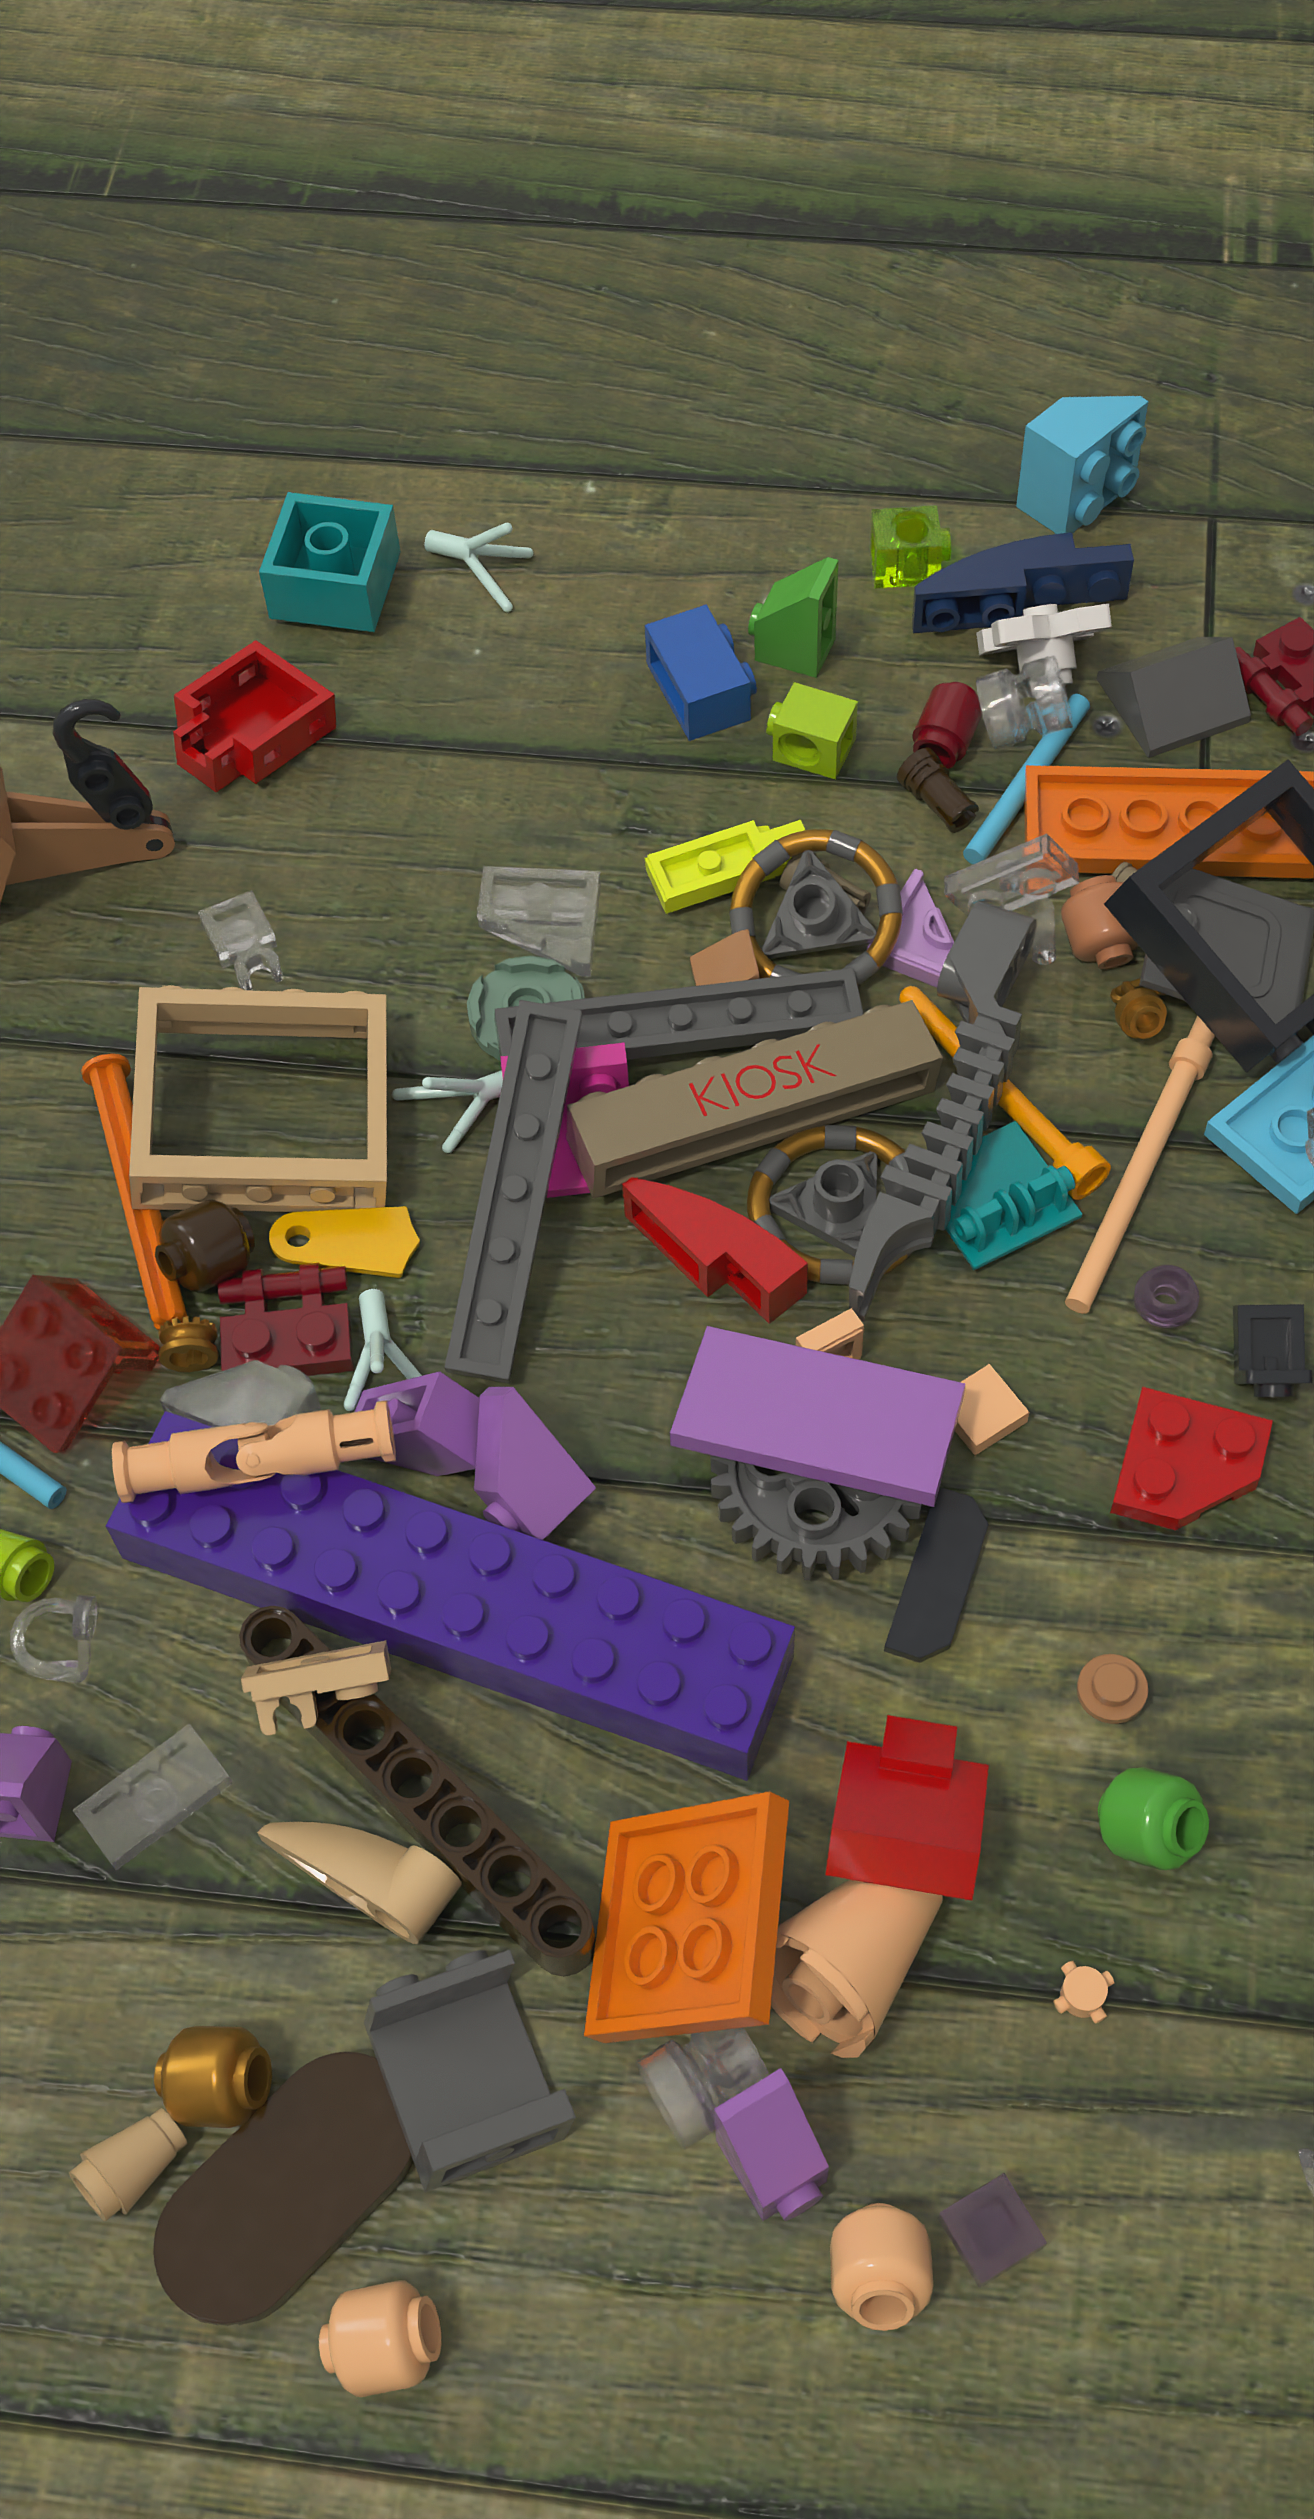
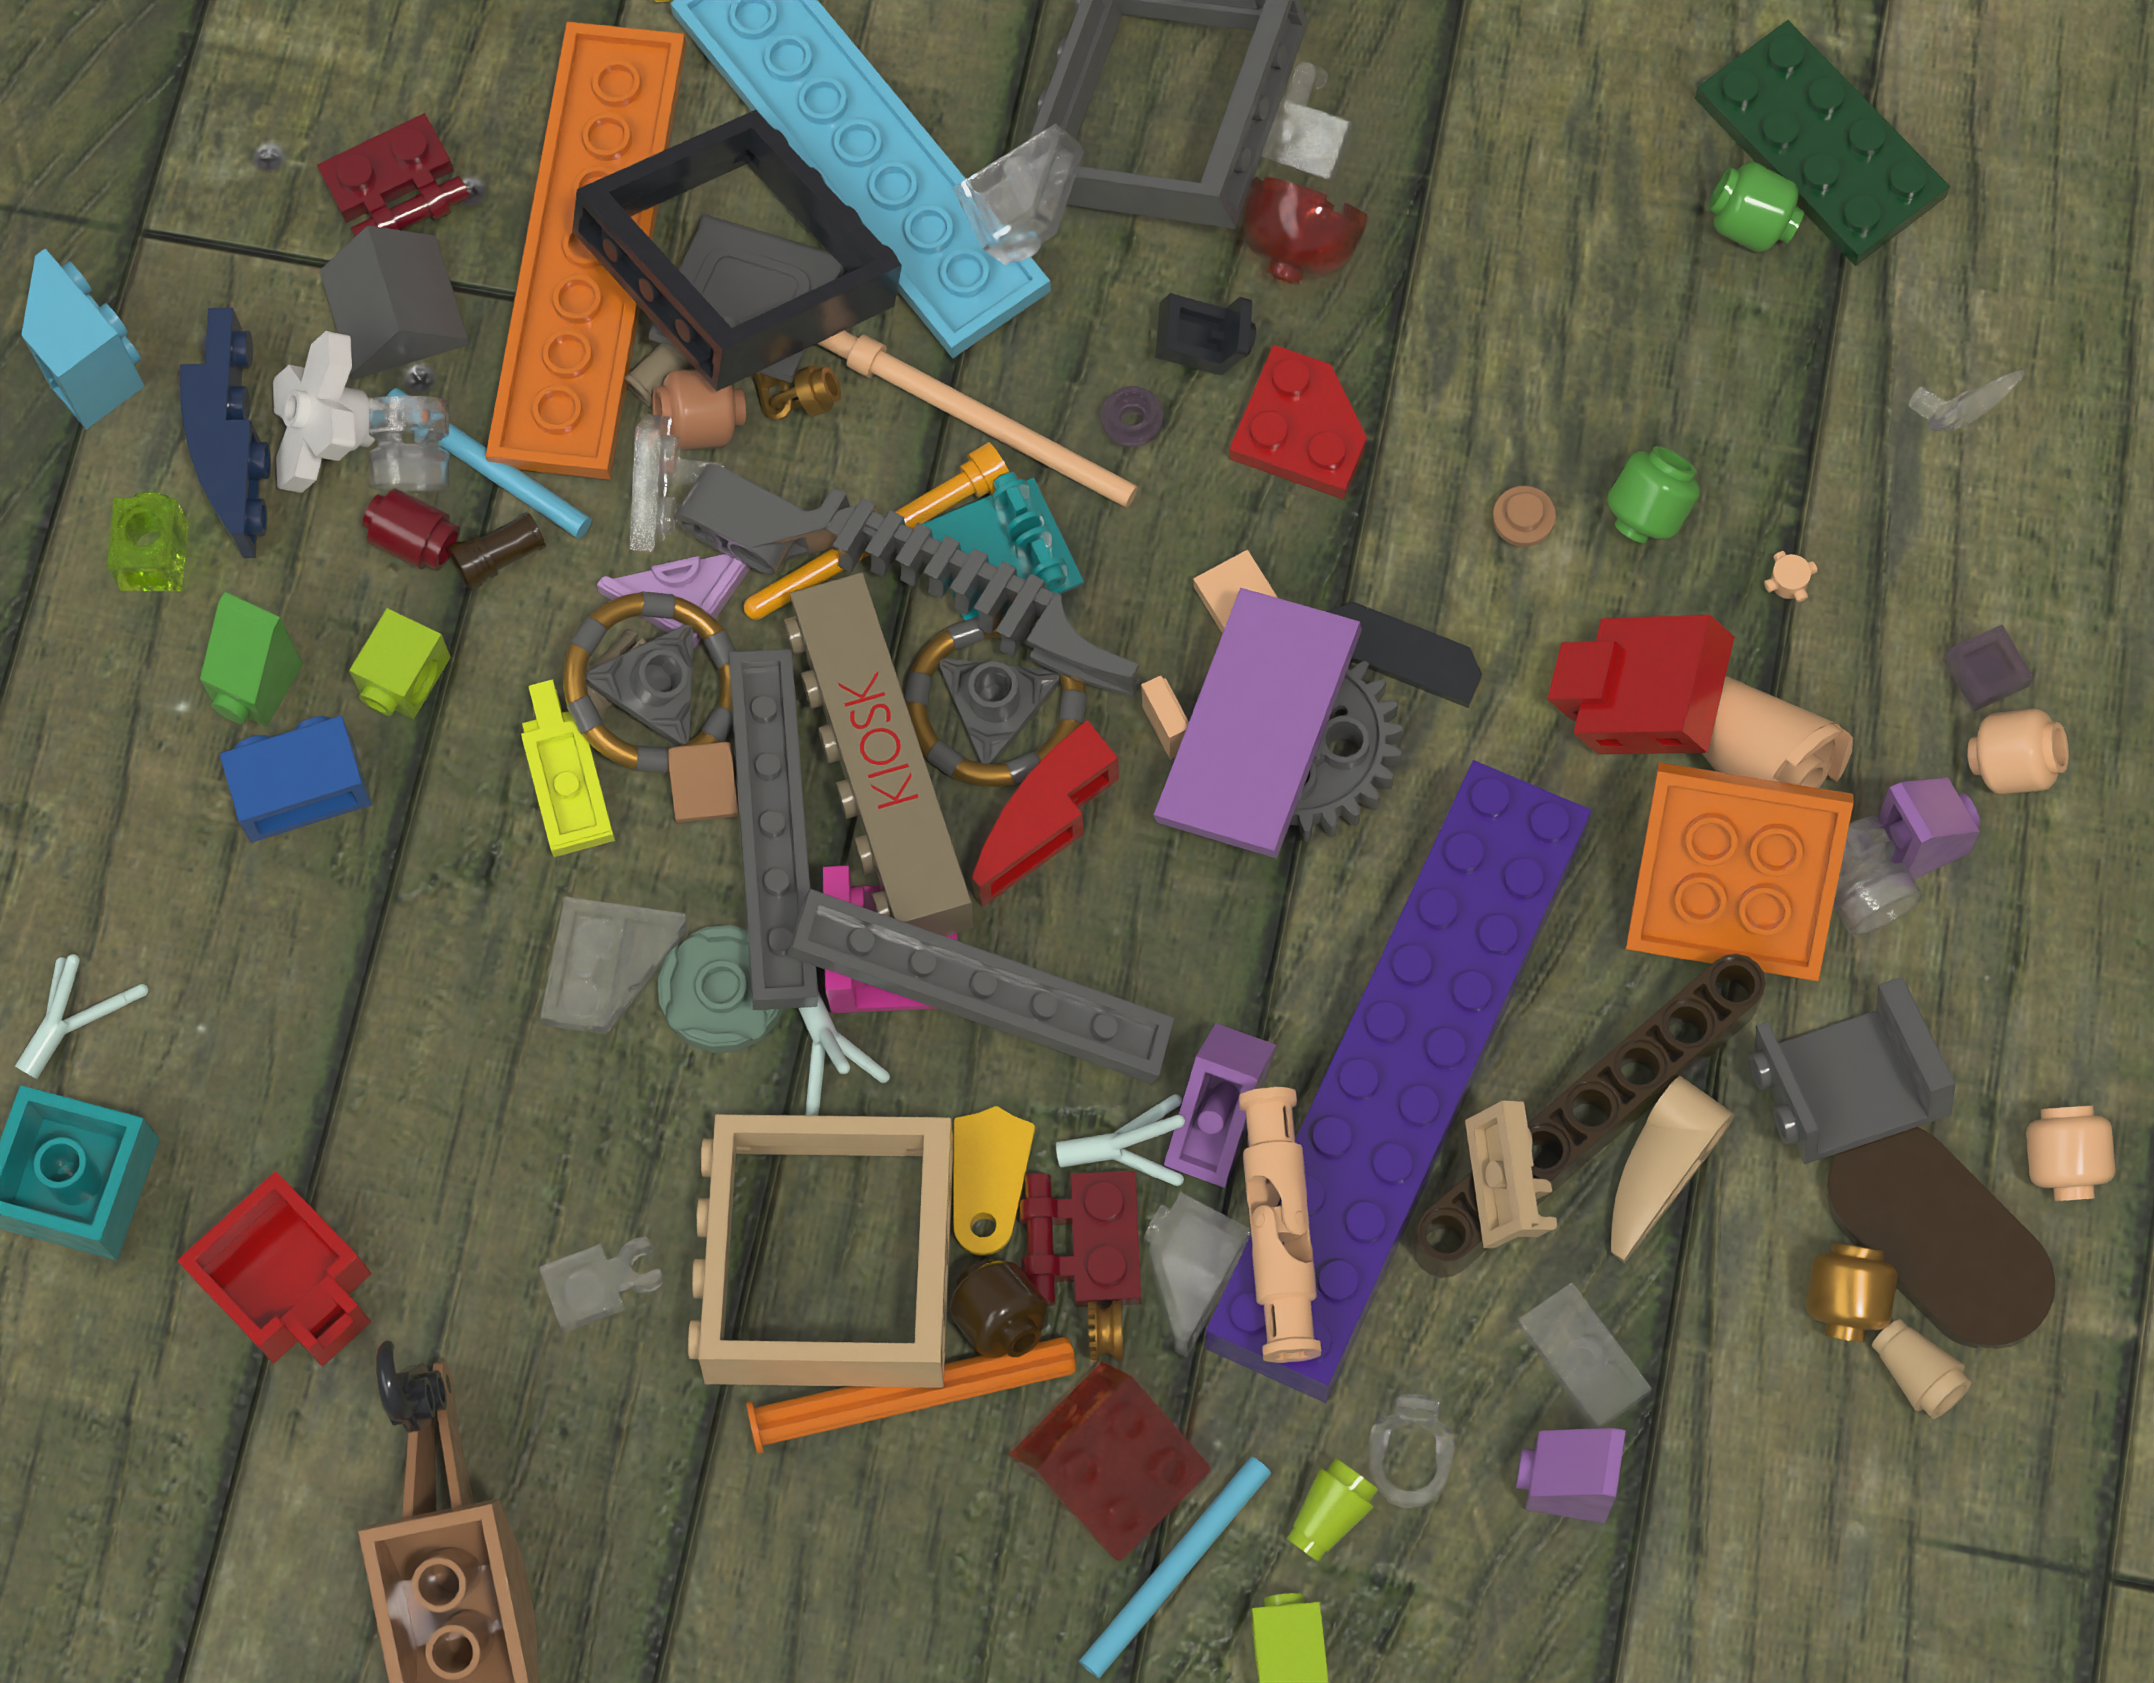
camera: 85 degrees left, 10 degrees up
medium lavender slope [474,1387,596,1540] -> none

